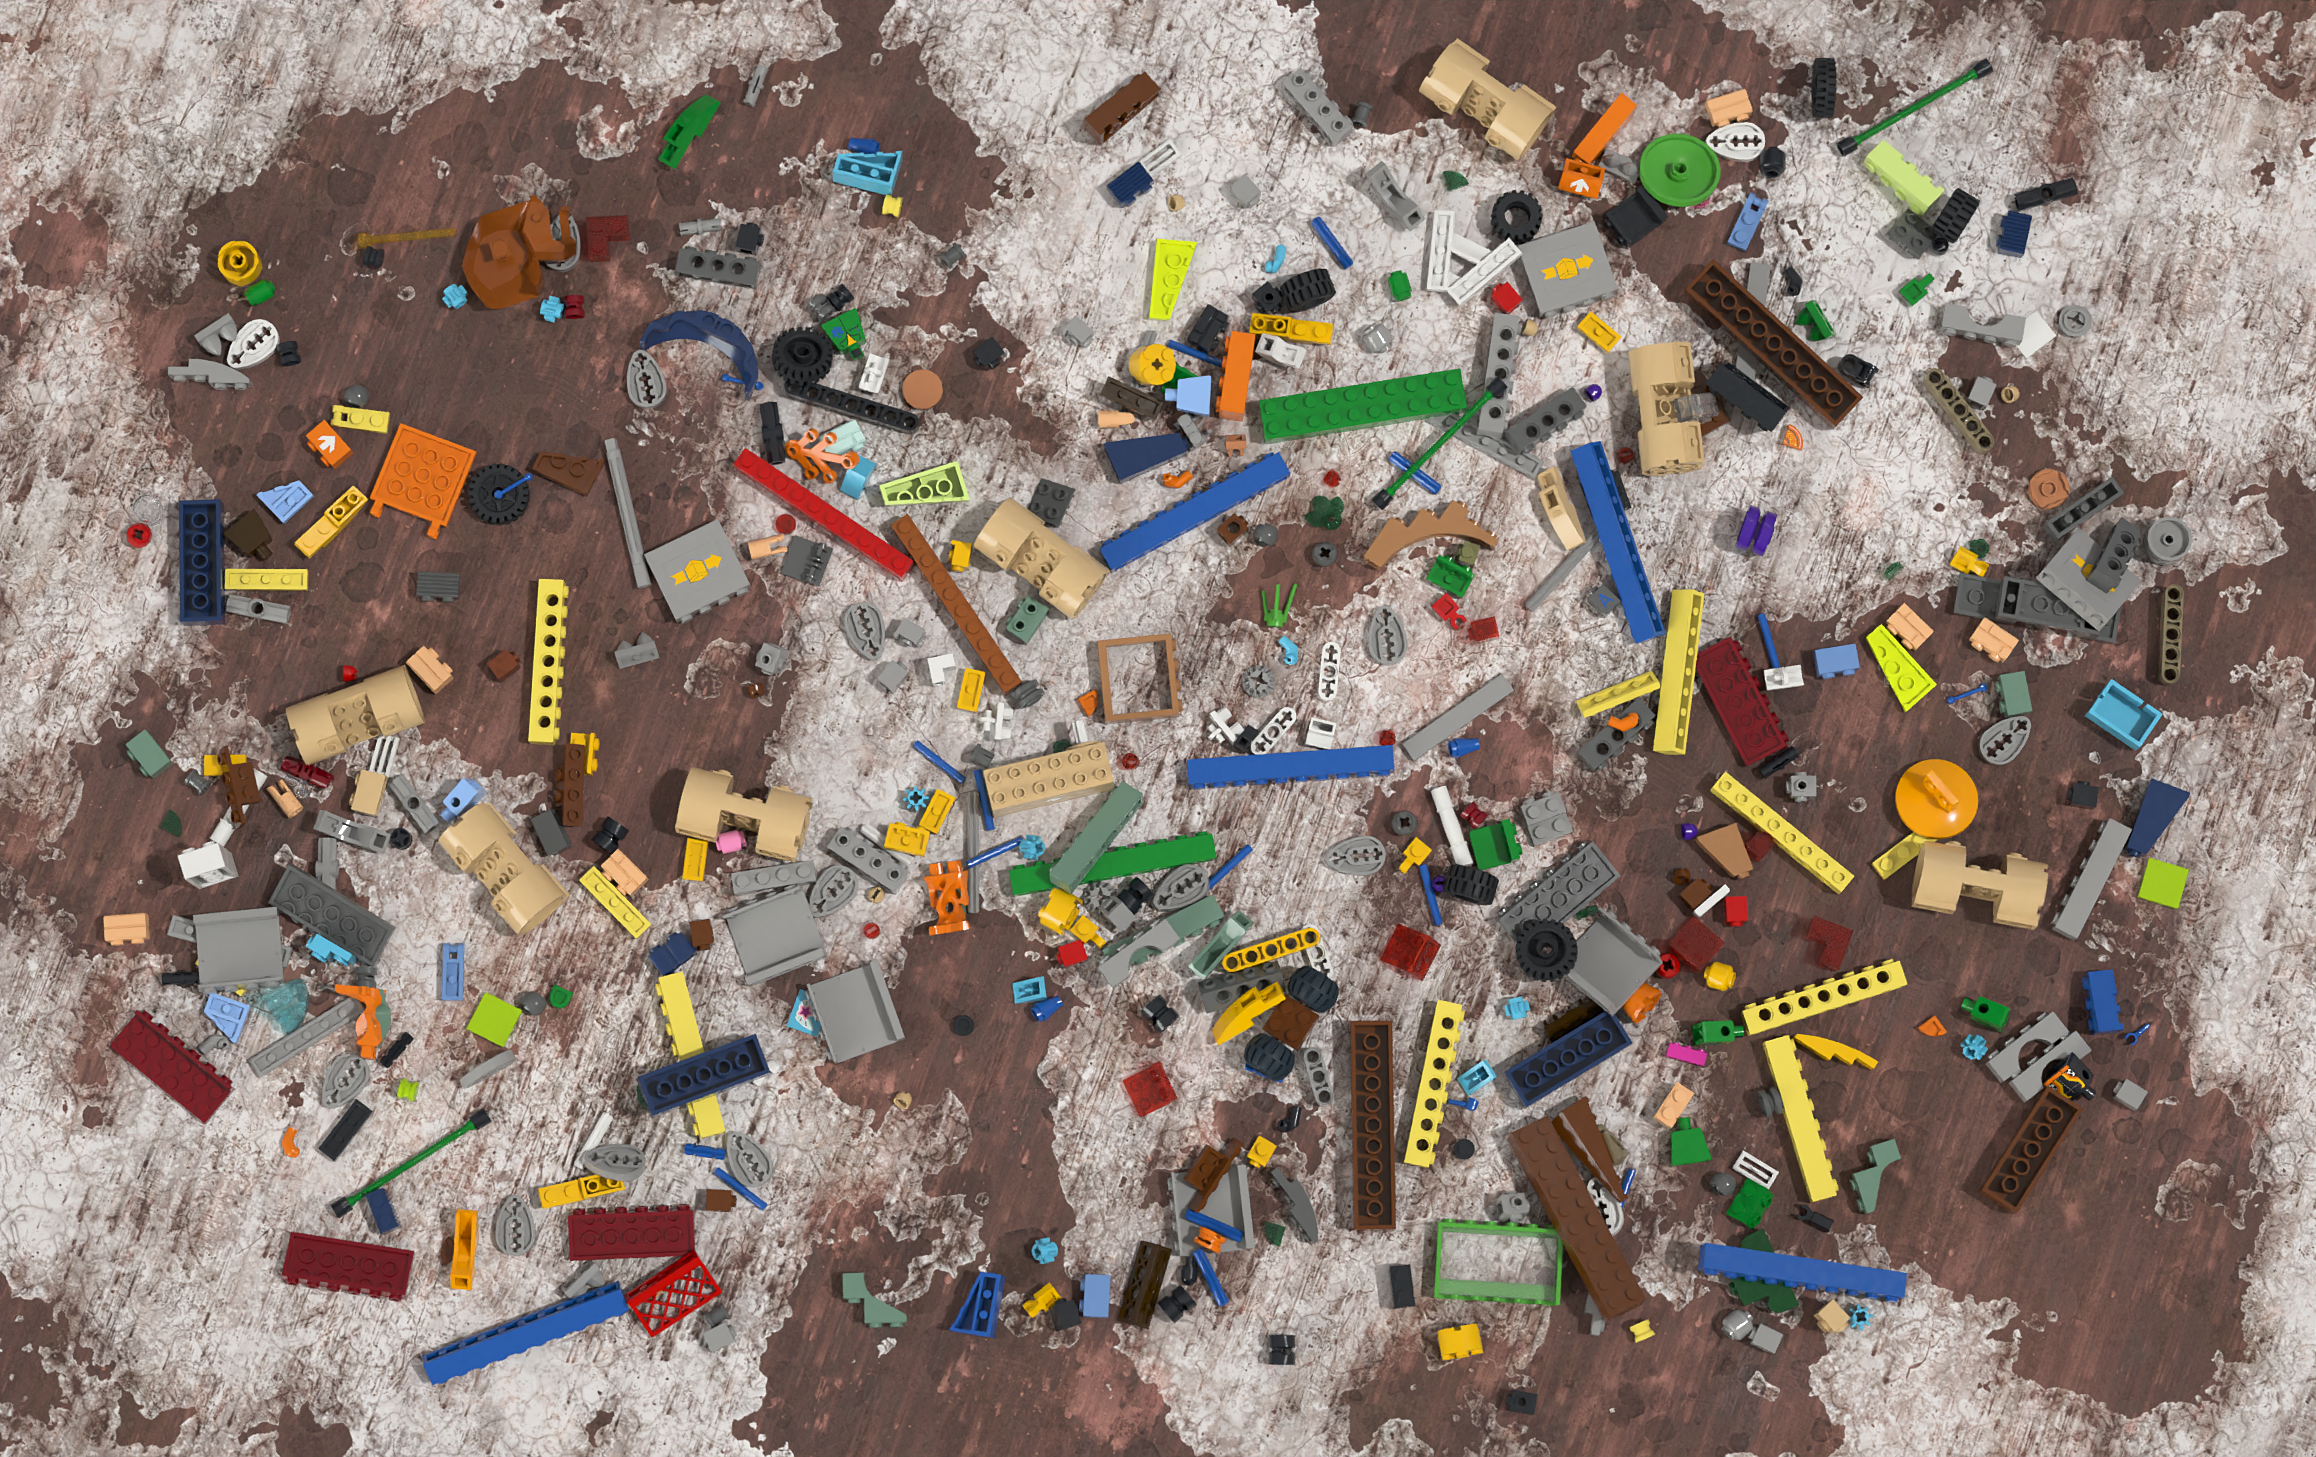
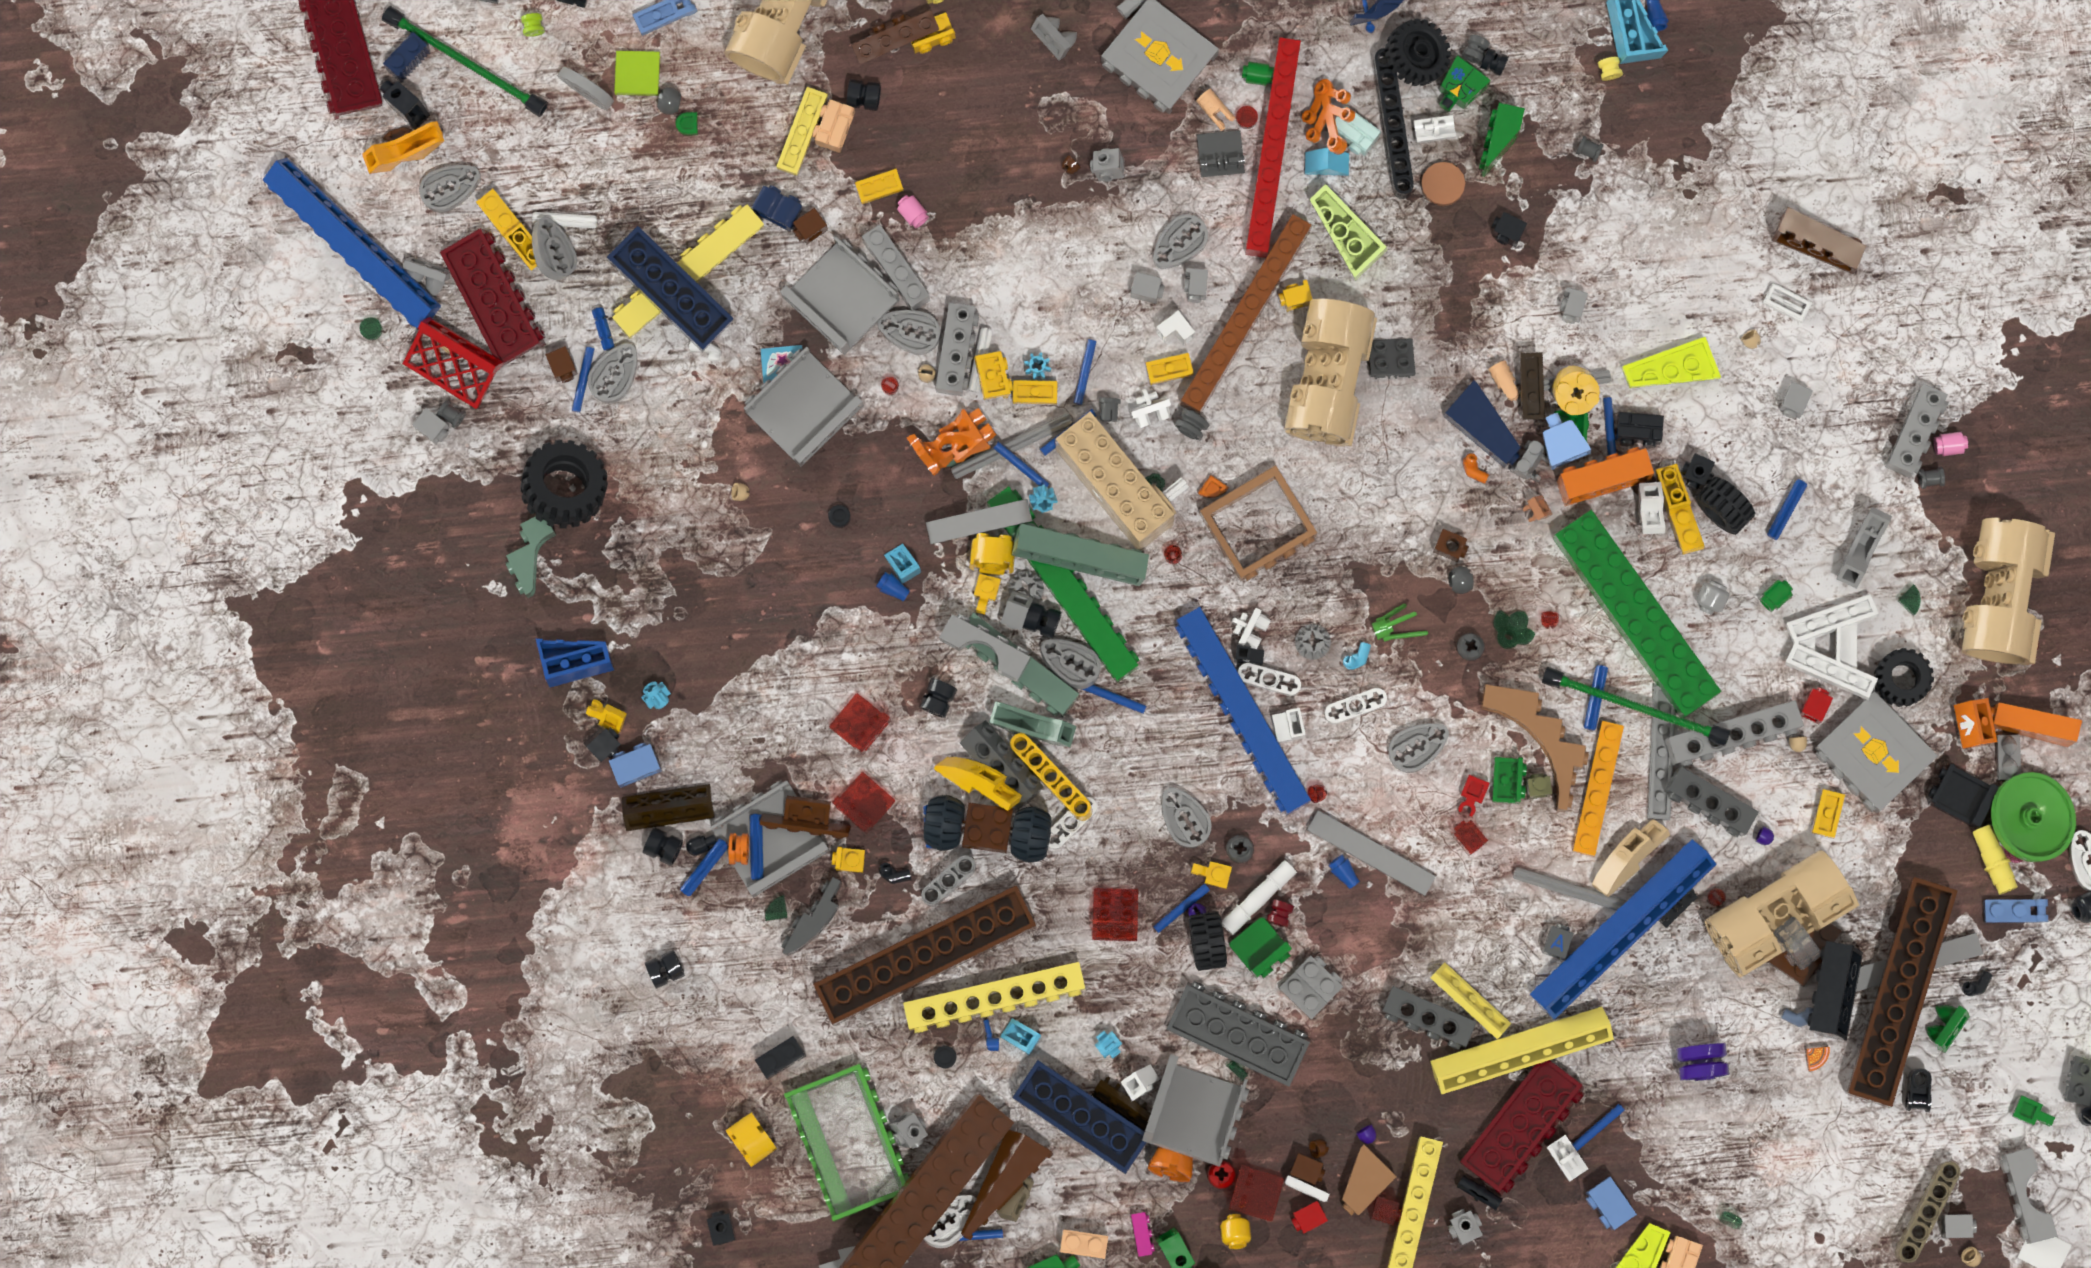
camera: 70 degrees right, 0 degrees up
dark grey hinge [531,809,573,856] -> none
tan cylinder [675,767,813,863] -> none
black piece [760,401,786,465] -> none
sand green brick [1005,595,1050,645] -> none
red brick [1056,939,1088,969] -> none
blue brick [1099,452,1291,573] -> none
dark blue brick [1107,161,1154,208] -> none
medium azure arm [1265,245,1286,274] -> none
black wheel [1515,919,1578,982] -> none
orange arm [1607,712,1639,731] -> none
none -> clear green tile [359,317,383,341]
none -> black torso [380,80,430,130]
none -> black tyre [520,440,608,529]
none -> clear red bracket [832,772,895,835]
none -> light grey beam [926,499,1032,544]
none -> white brick [1121,1064,1160,1101]
none -> green brick [1242,61,1274,86]
none -> green slope [1479,103,1525,177]
none -> light orange plate [1572,721,1624,857]
none -> sand blue arm [1781,1007,1813,1027]
none -> bright pink brick [1934,432,1968,456]
none -> light yellow piece [1972,825,2018,895]

